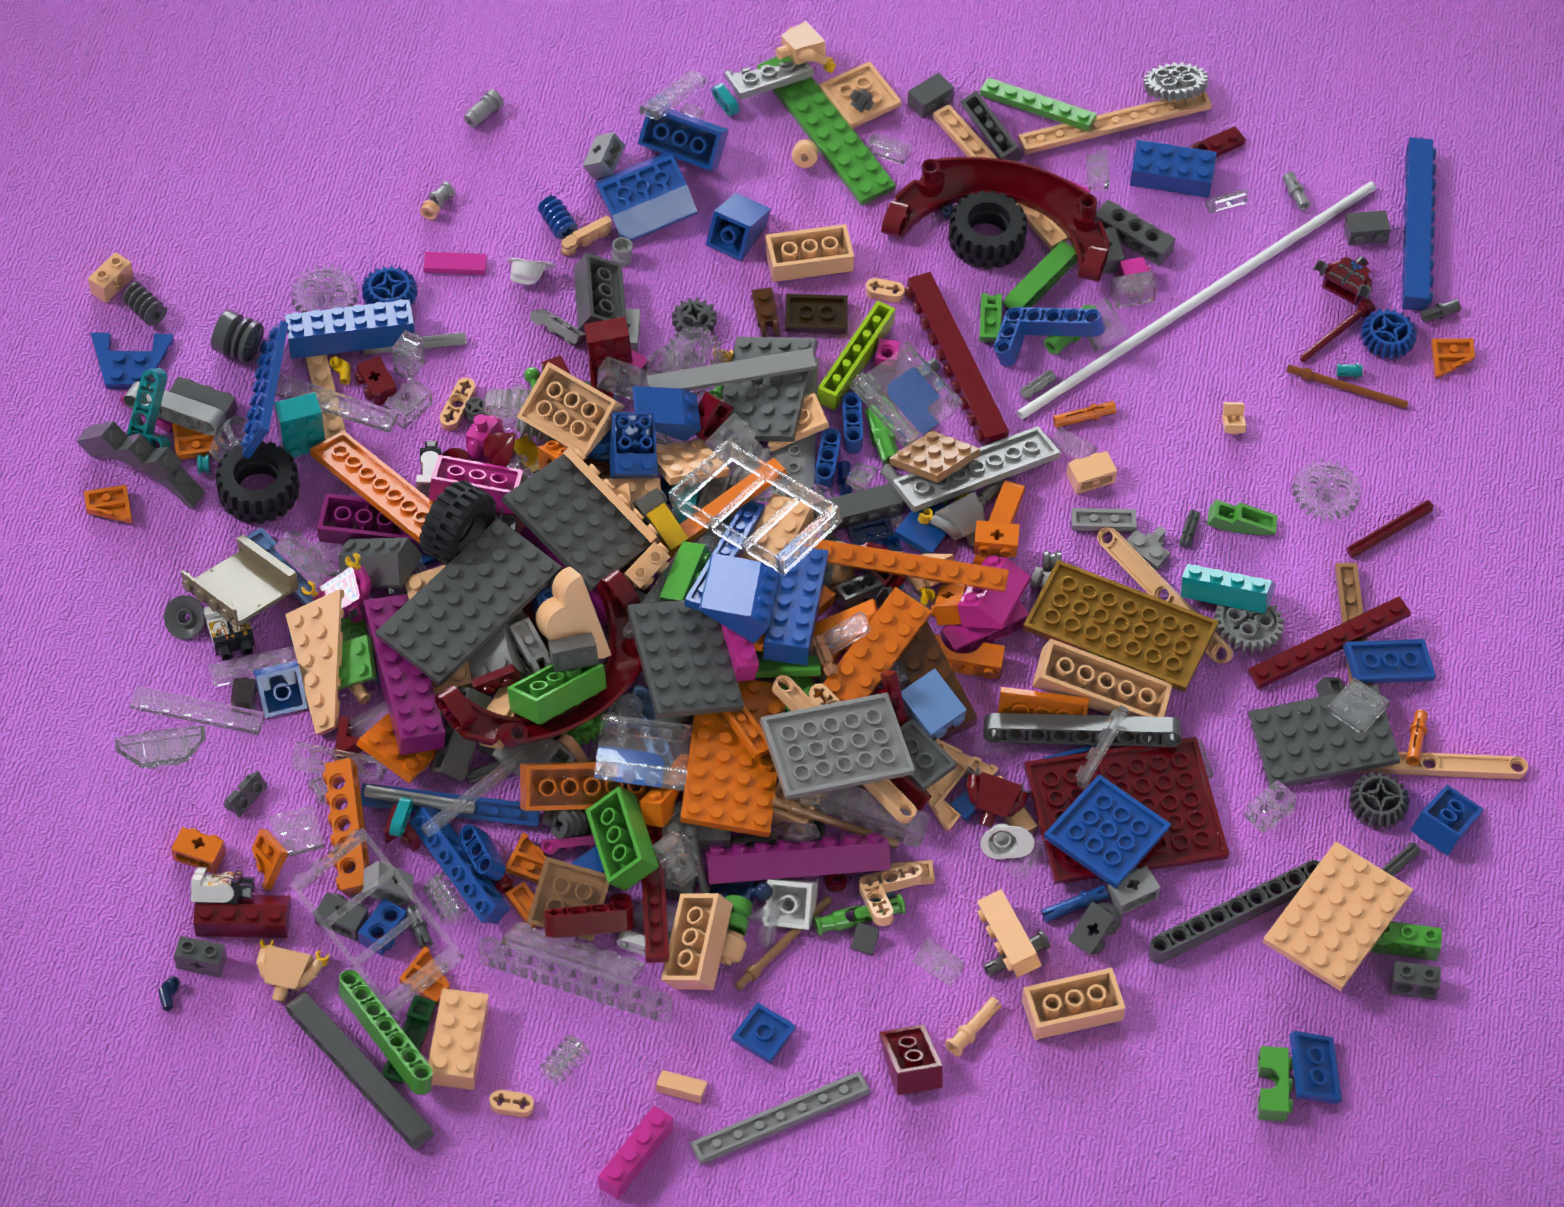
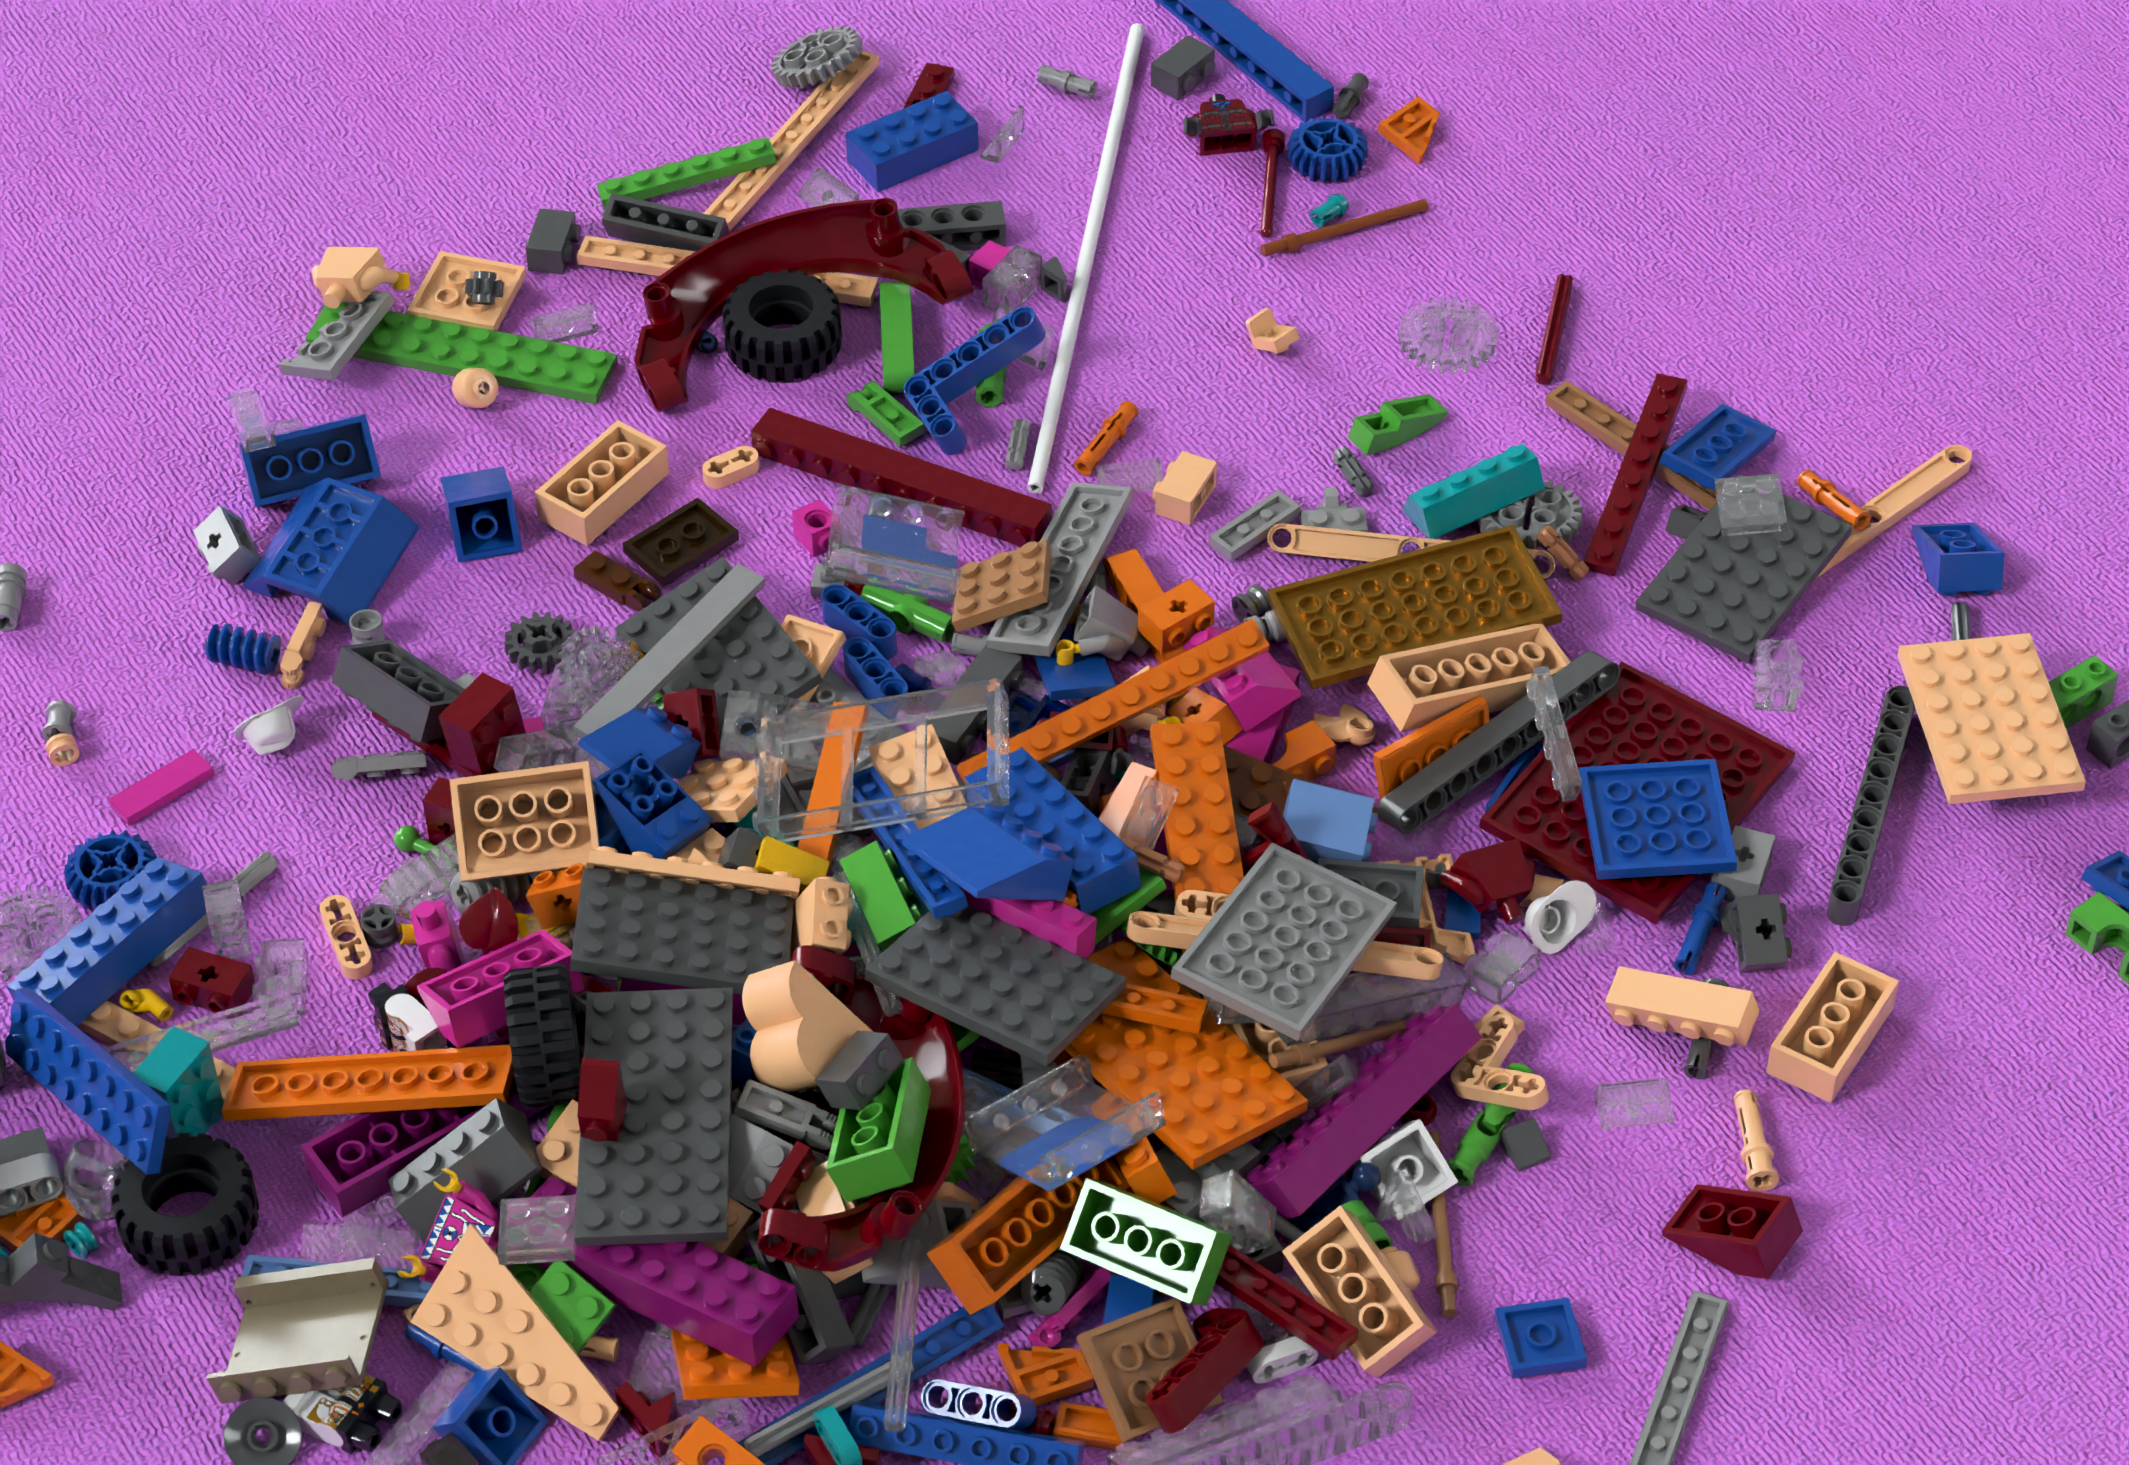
camera: 40 degrees left, 10 degrees down
teal beam [711,83,740,117] -> none
lime brick [817,300,896,411] -> none
dark grey gear [1349,771,1410,829] -> none
none -> clear plate [497,1195,577,1265]
none -> dark red slope [577,1058,627,1142]
none -> dark grey slope [1041,256,1067,303]
none -> light nougat plate [1313,704,1376,746]
none -> clear brick [1462,929,1541,1005]
none -> nougat axle [1537,525,1589,581]

